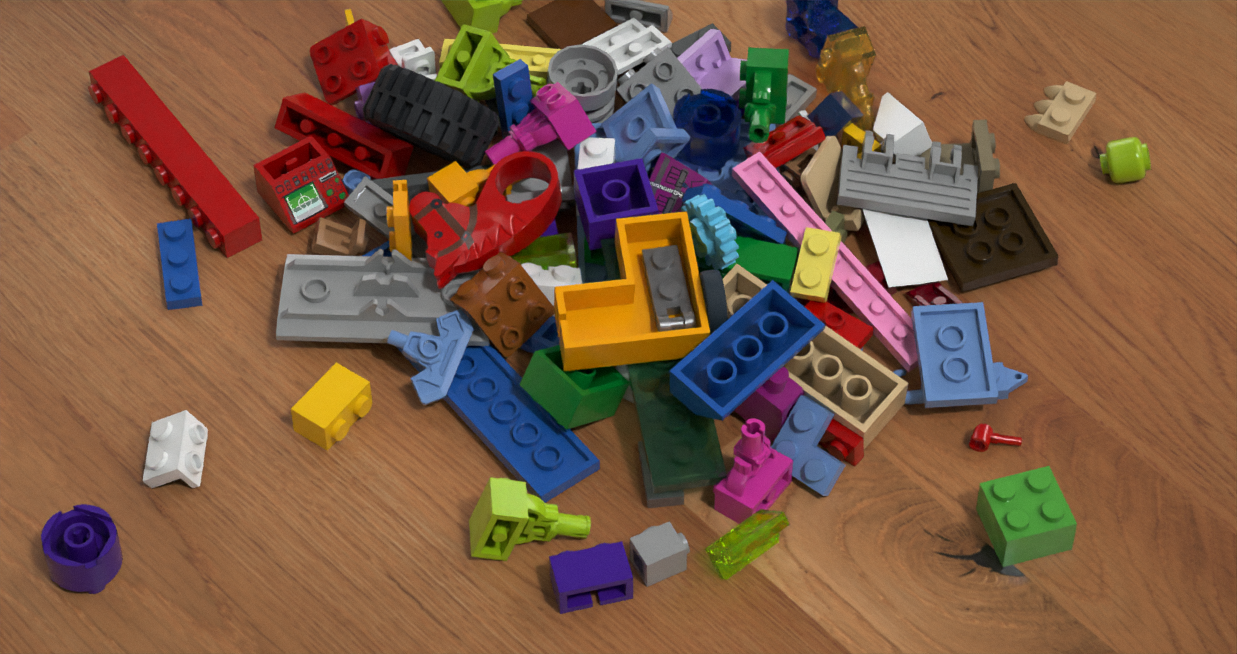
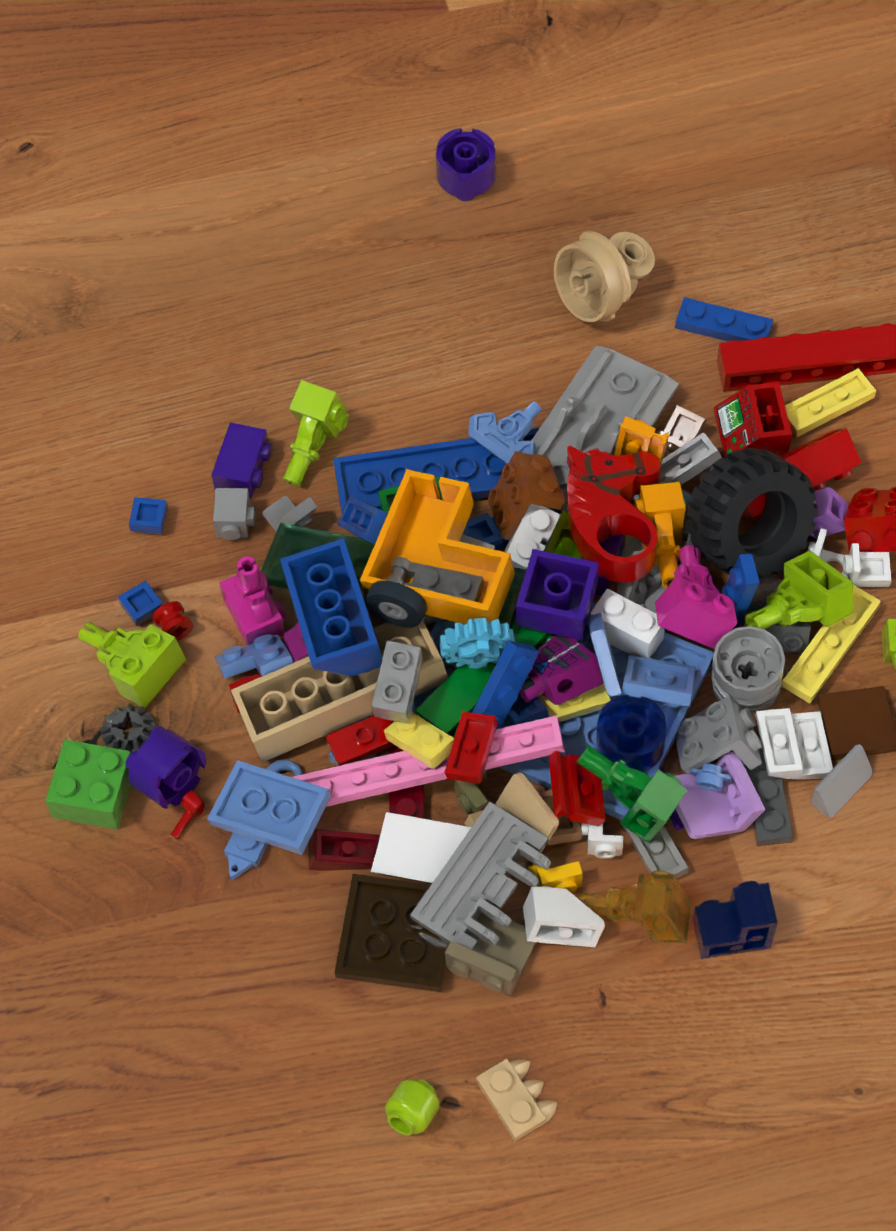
camera: 120 degrees right, 10 degrees up
white bracket [143,410,208,489] -> none
yellow brick [291,362,372,451] -> none
clear neon green bracket [705,509,790,580] -> none
dark blue brick [807,91,864,139] -> none
none -> lime brick [78,622,186,709]
none -> dark grey gear [101,703,155,753]
none -> blue plate [118,580,163,627]
none -> dark purple brick [125,726,206,809]
none -> blue plate [129,497,168,534]
none -> red wheel [152,601,193,641]
none -> light grey bracket [262,496,318,538]
none -> blue plate [337,495,388,544]
none -> light grey brick [371,641,423,724]
none -> red plate [444,711,498,784]
none -> tan piece [554,231,655,322]
none -> medium blue plate [690,764,732,791]
none -> light yellow plate [785,368,876,438]

